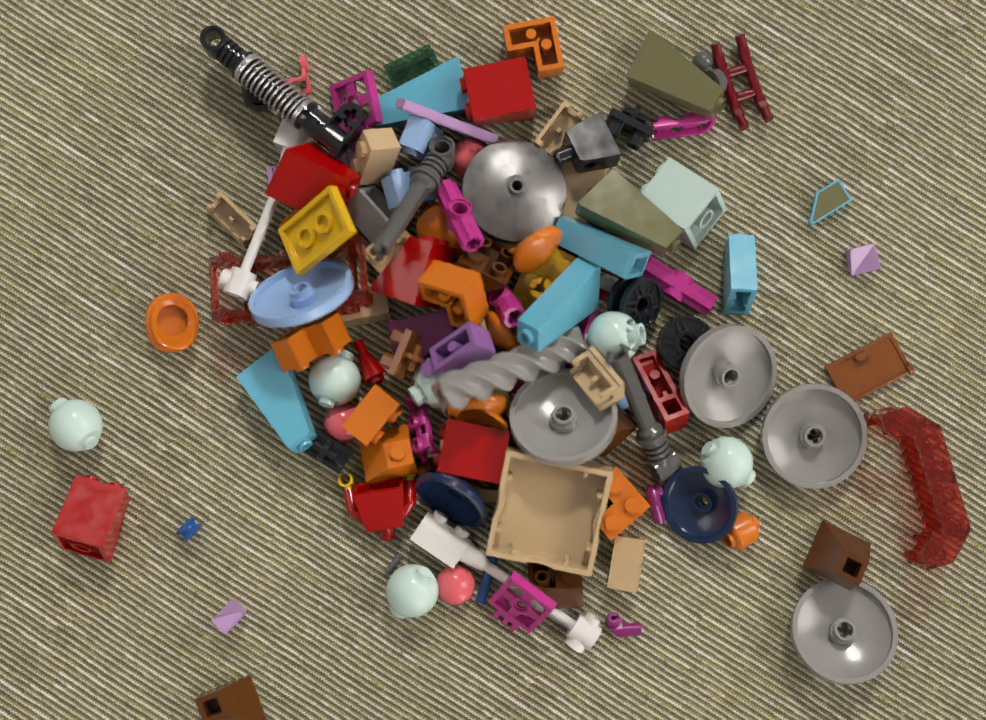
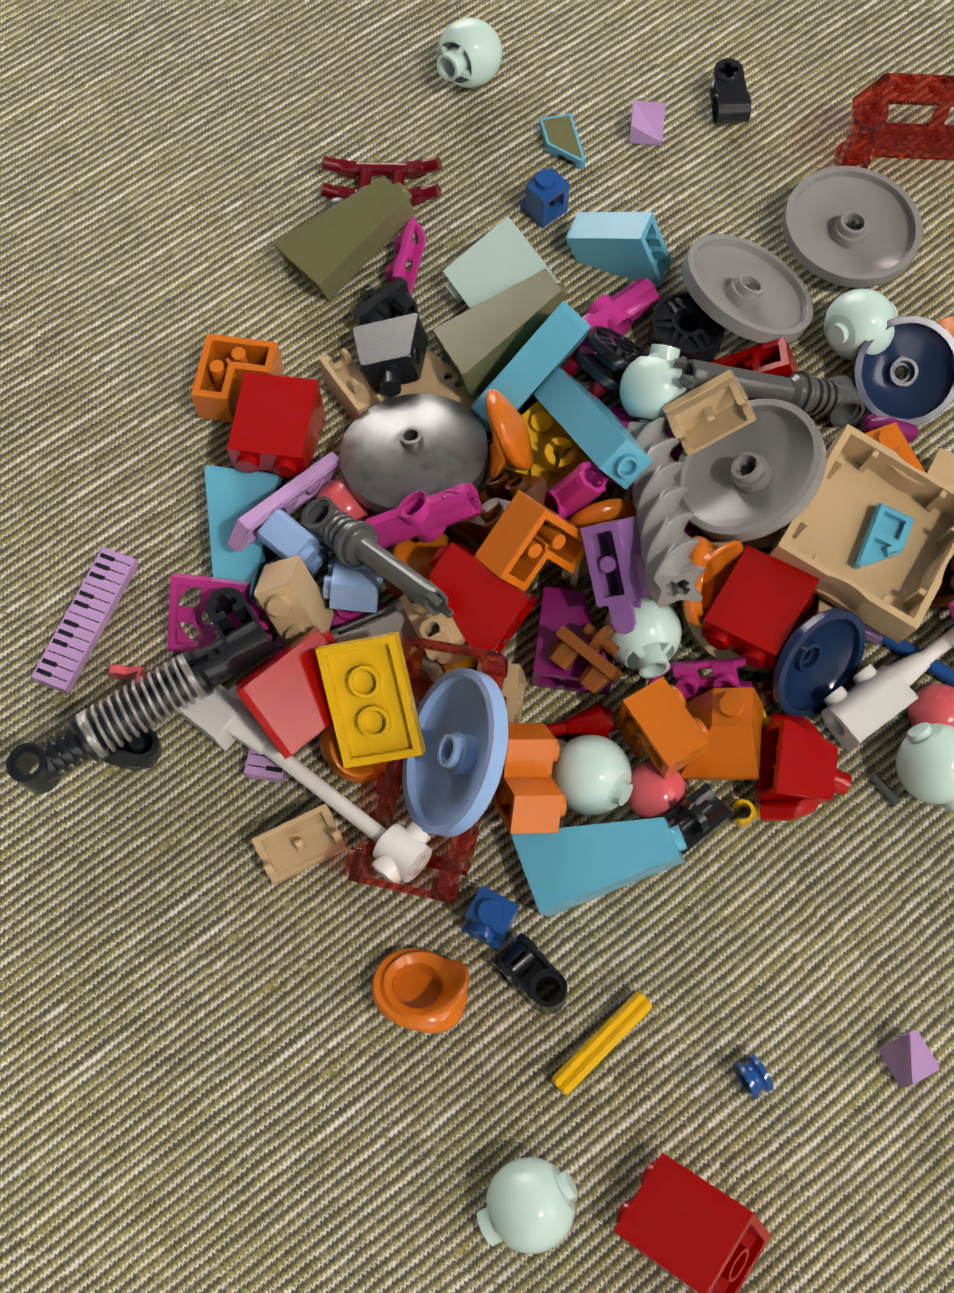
camera: 70 degrees left, 20 degrees down
clear green hinge [383,44,440,89] -> none
dark orange door [824,332,915,402] -> none
none -> lavender tile [31,547,139,695]
none -> light aqua brick [436,17,502,88]
none -> blue brick [462,885,519,951]
none -> black piece [491,933,568,1015]
none -> blue brick [520,167,570,228]
none -> yellow axle [551,991,652,1095]
none -> black piece [709,58,751,125]
none -> medium azure tile [852,502,915,570]

